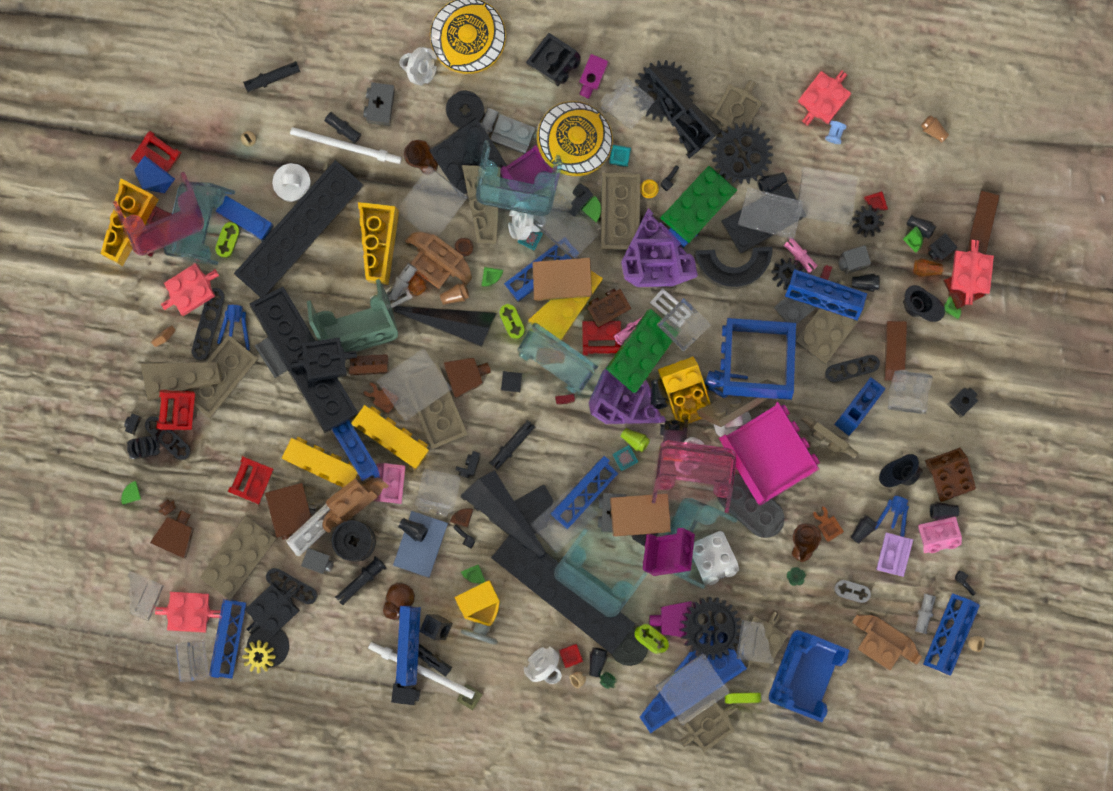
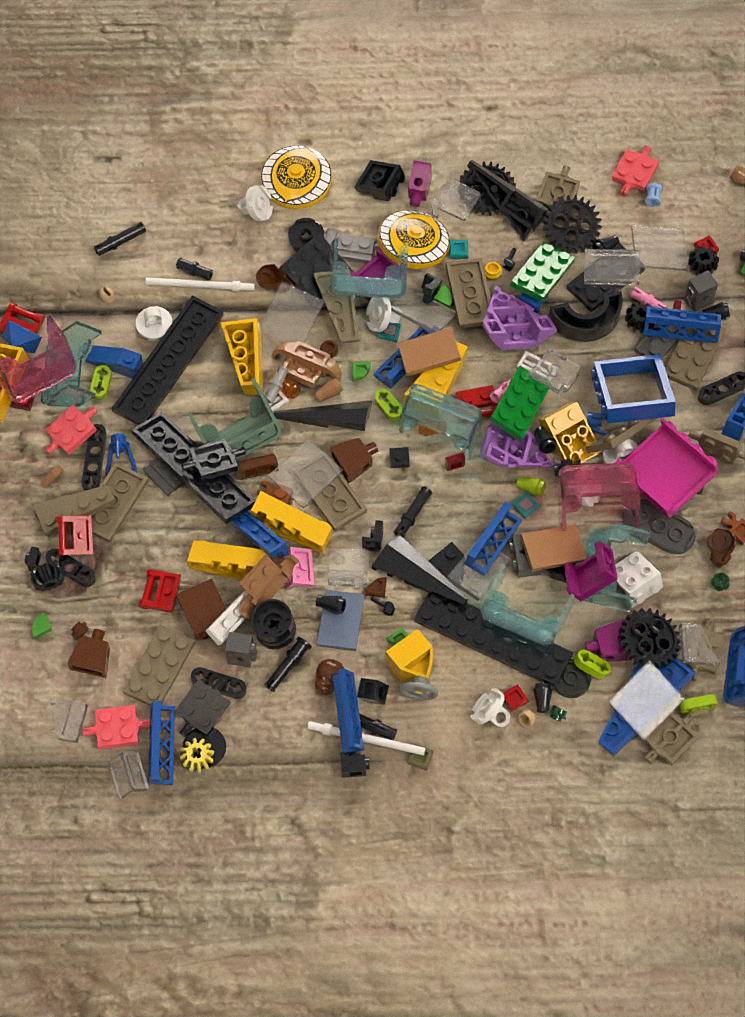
camera: 10 degrees left, 20 degrees down
dark grey brick [363,82,395,126] -> none
reddish brown bracket [587,288,632,328] -> none

